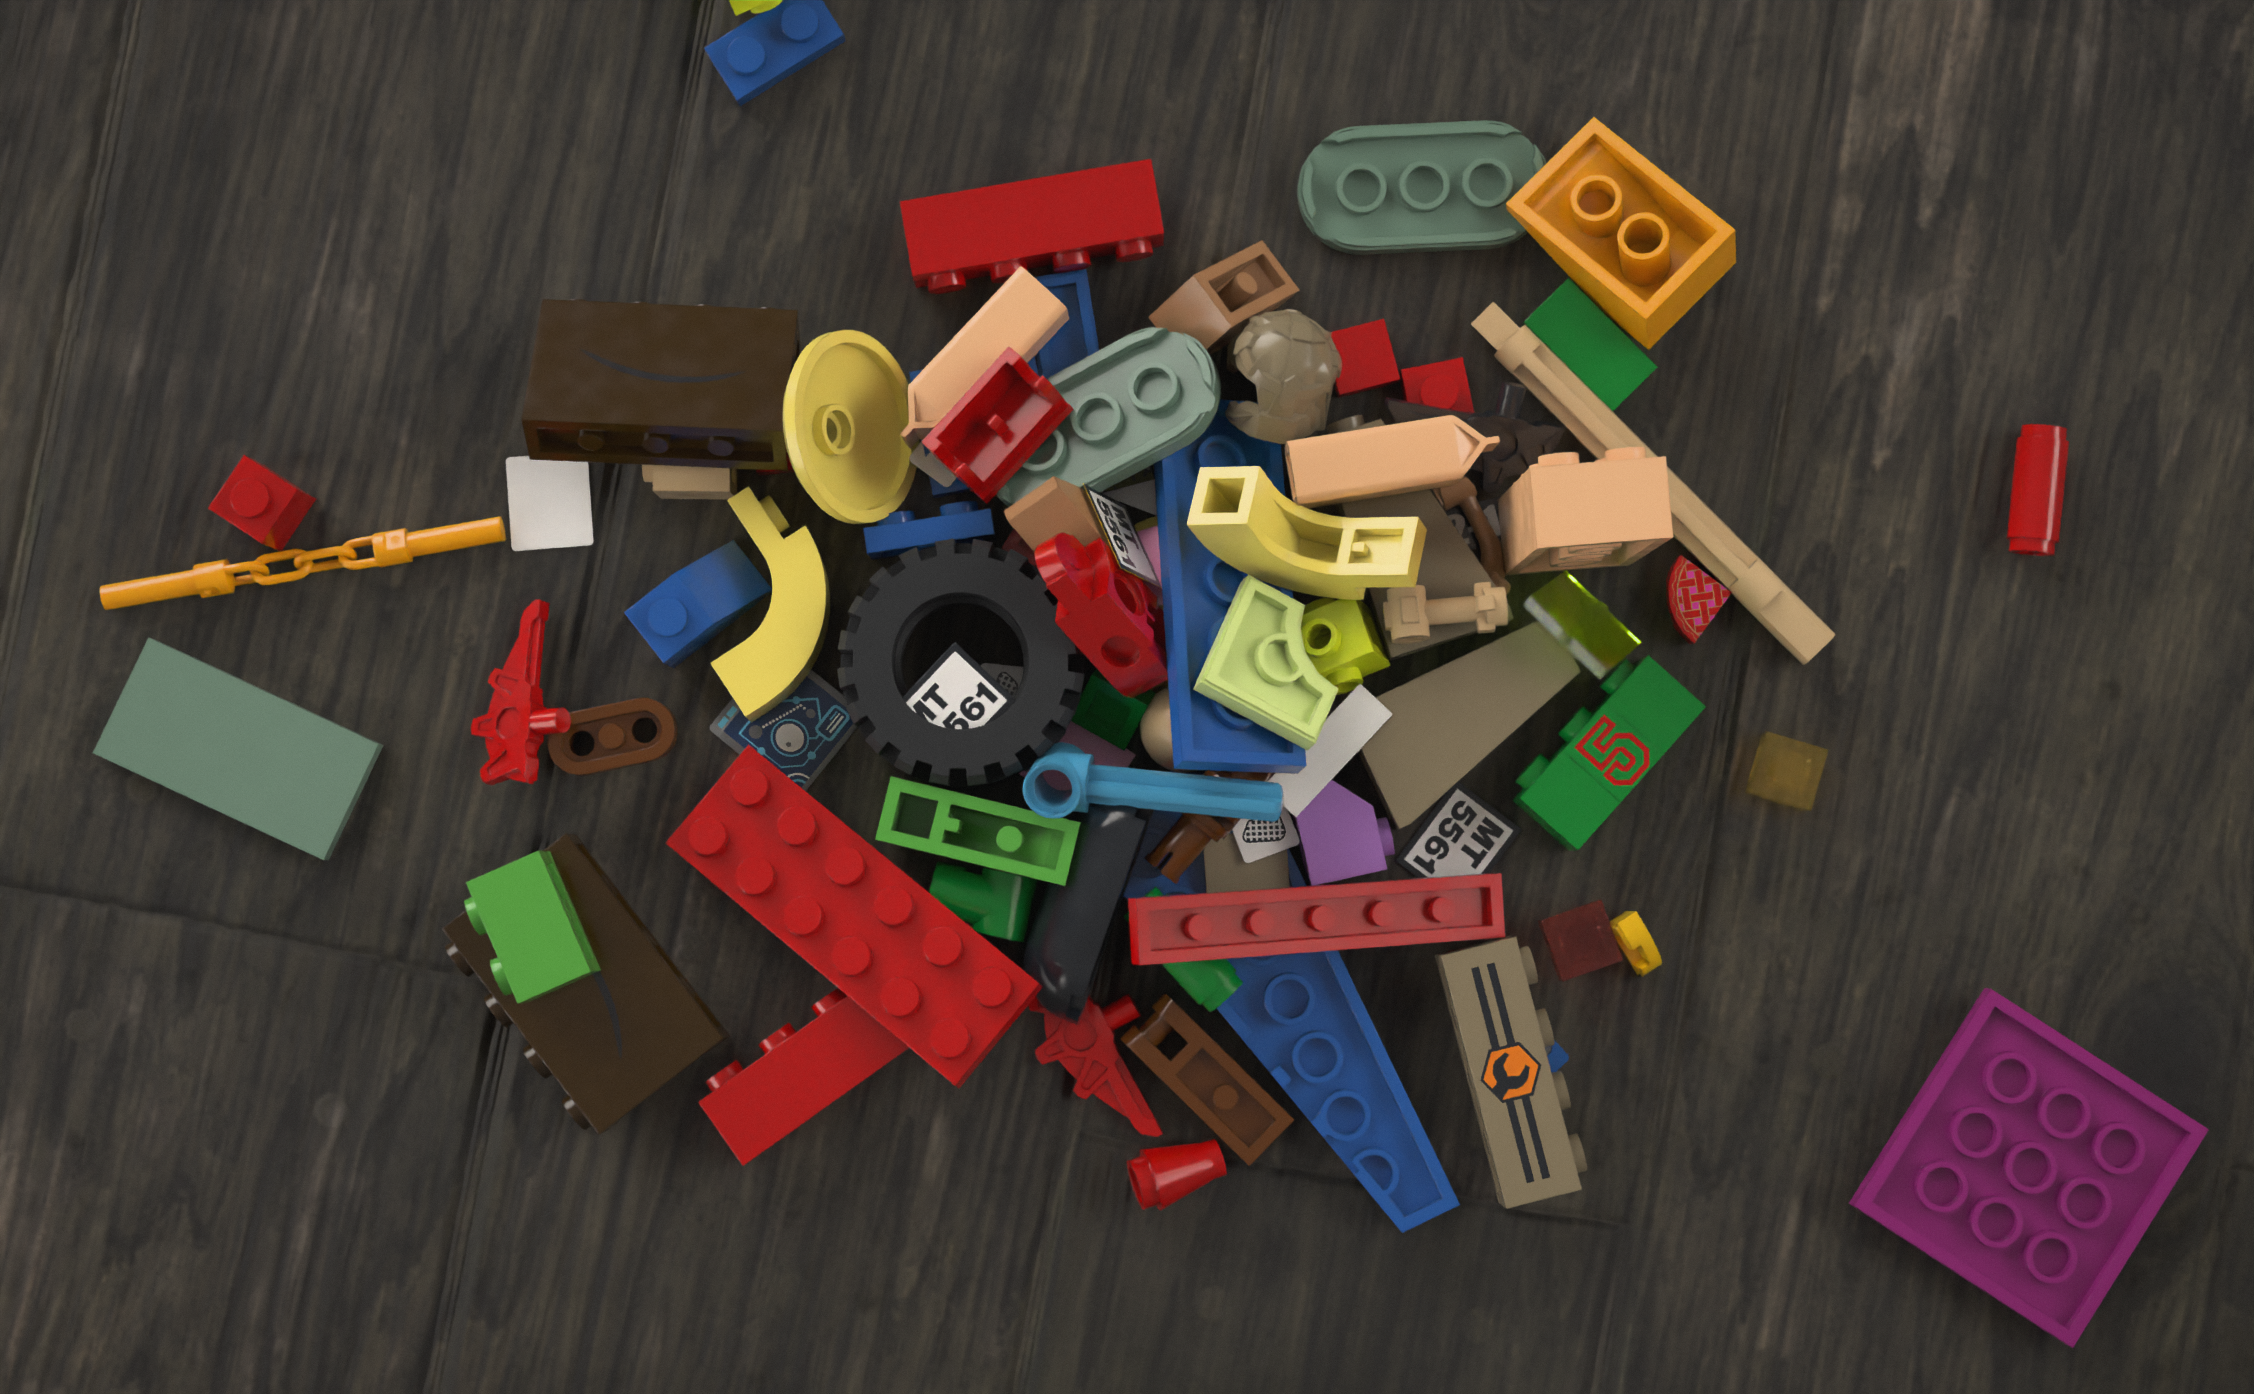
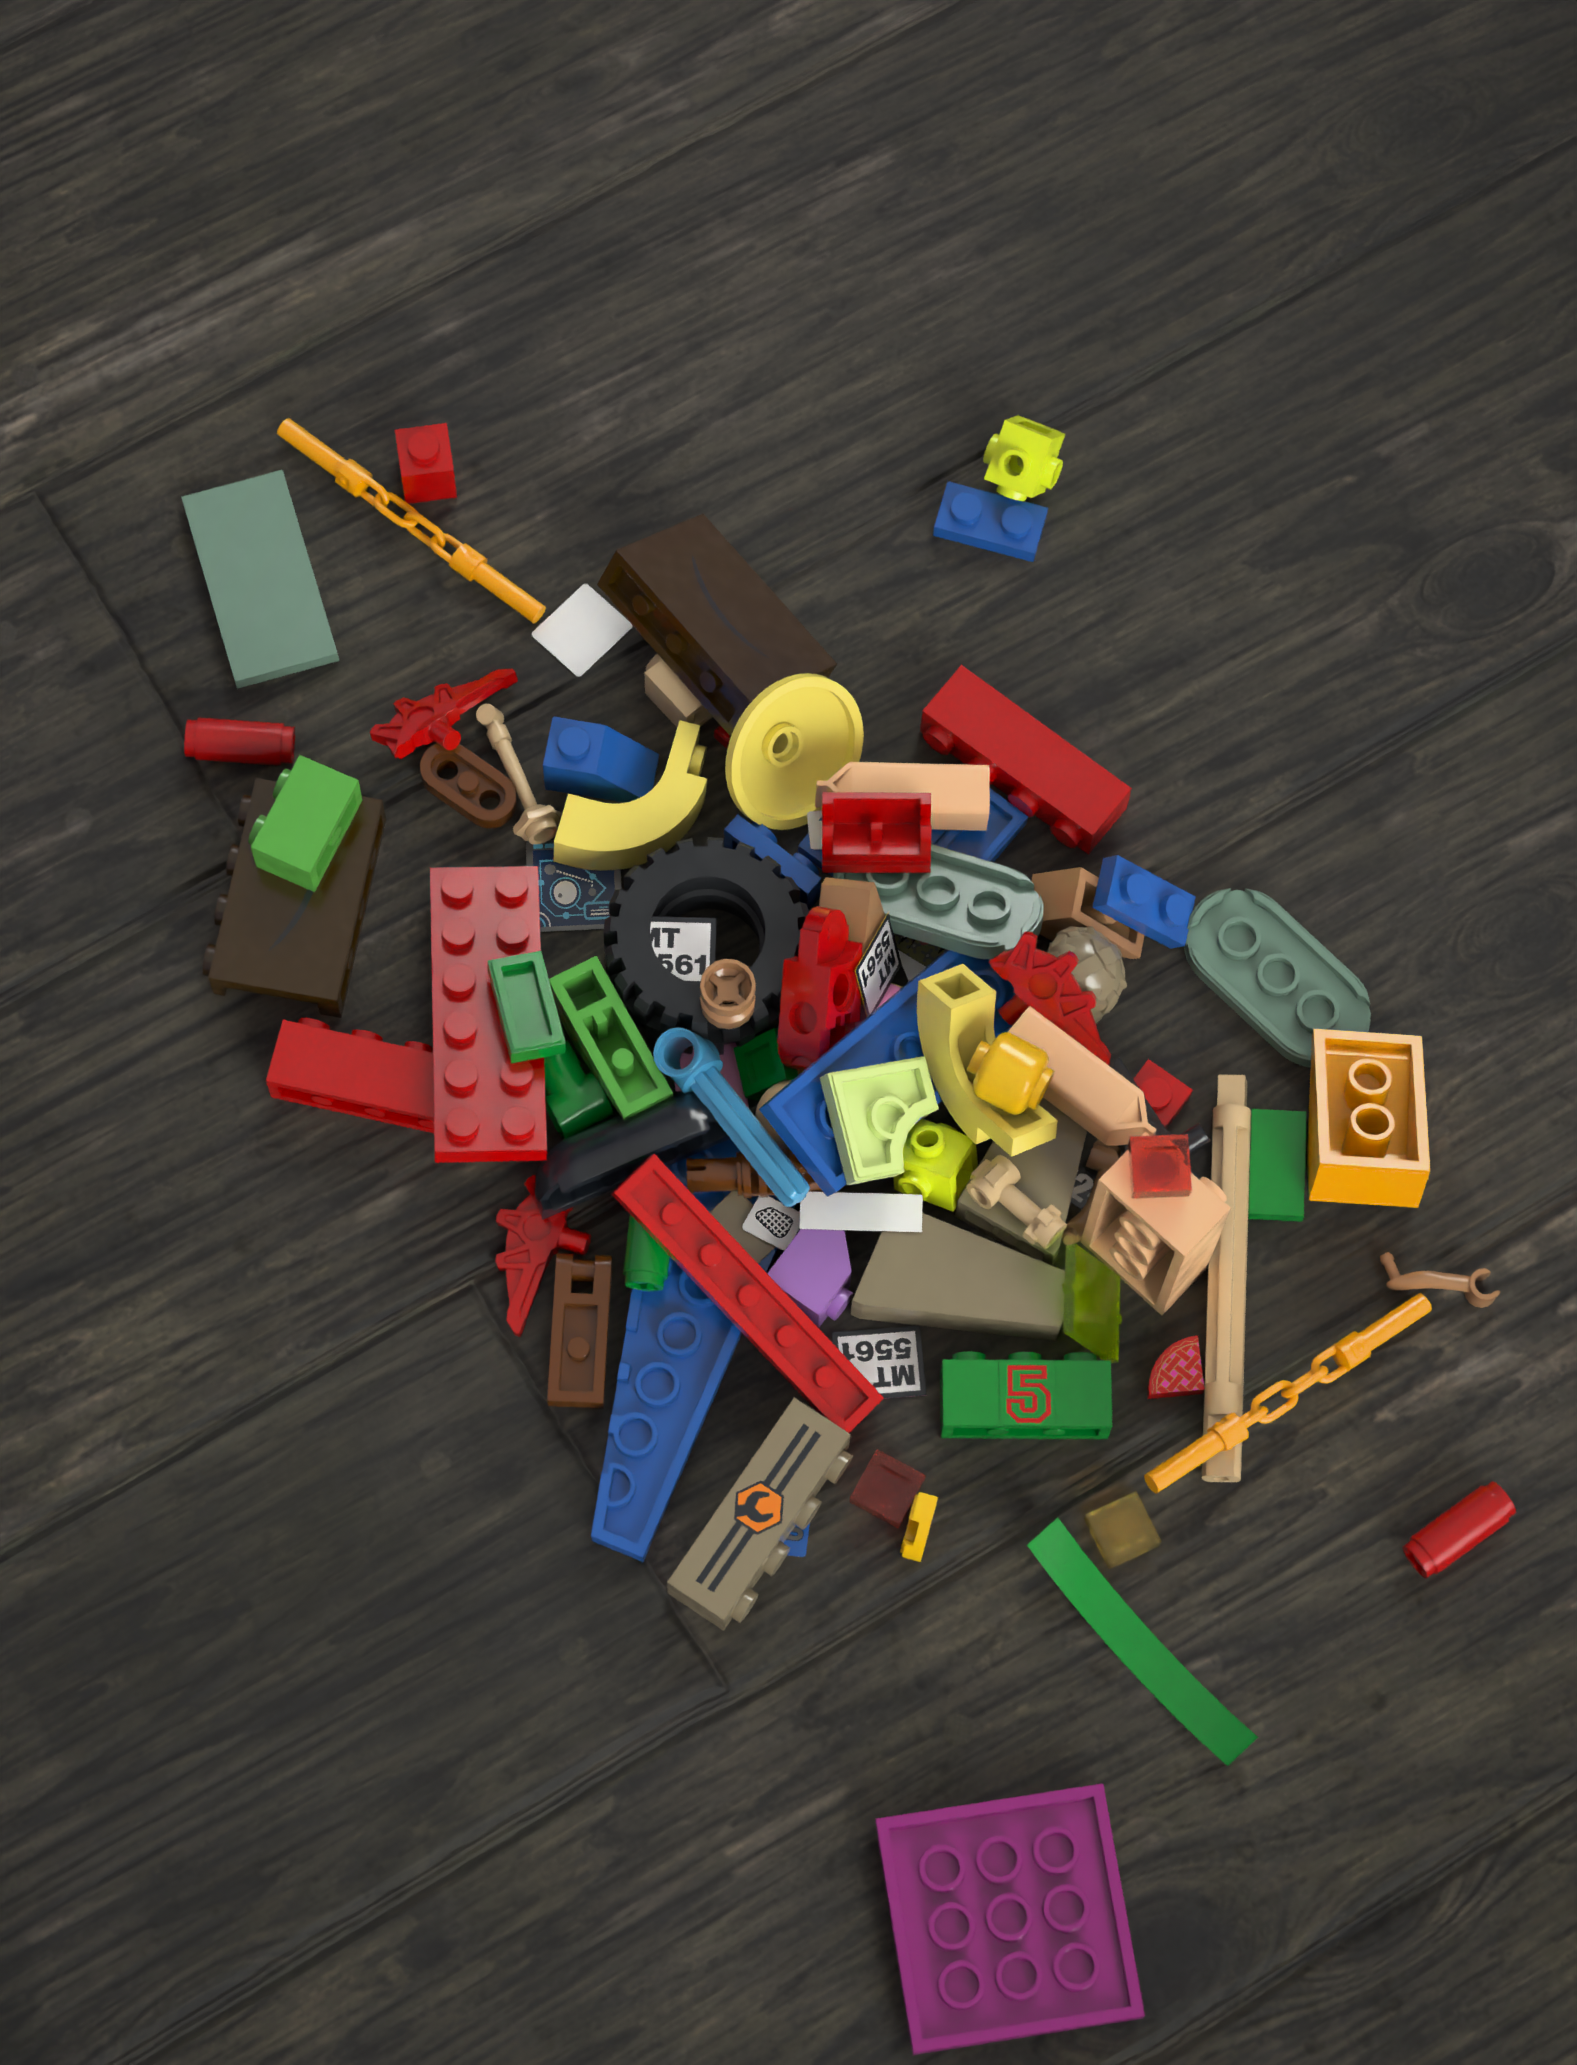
camera: 50 degrees right, 15 degrees down
red cone [1127,1139,1227,1211] -> none
red tile [1331,319,1400,398] -> none
none -> red piece [184,717,295,766]
none -> tan piece [476,704,562,844]
none -> green tile [487,951,566,1063]
none -> medium nougat wheel [700,959,756,1029]
none -> yellow head [967,1032,1055,1115]
none -> red piece [989,931,1111,1065]
none -> green sticker [1027,1517,1258,1766]
none -> blue plate [1092,855,1196,949]
none -> clear red plate [1128,1134,1192,1199]
none -> light orange piece [1144,1293,1432,1494]
none -> medium nougat piece [1380,1252,1500,1308]

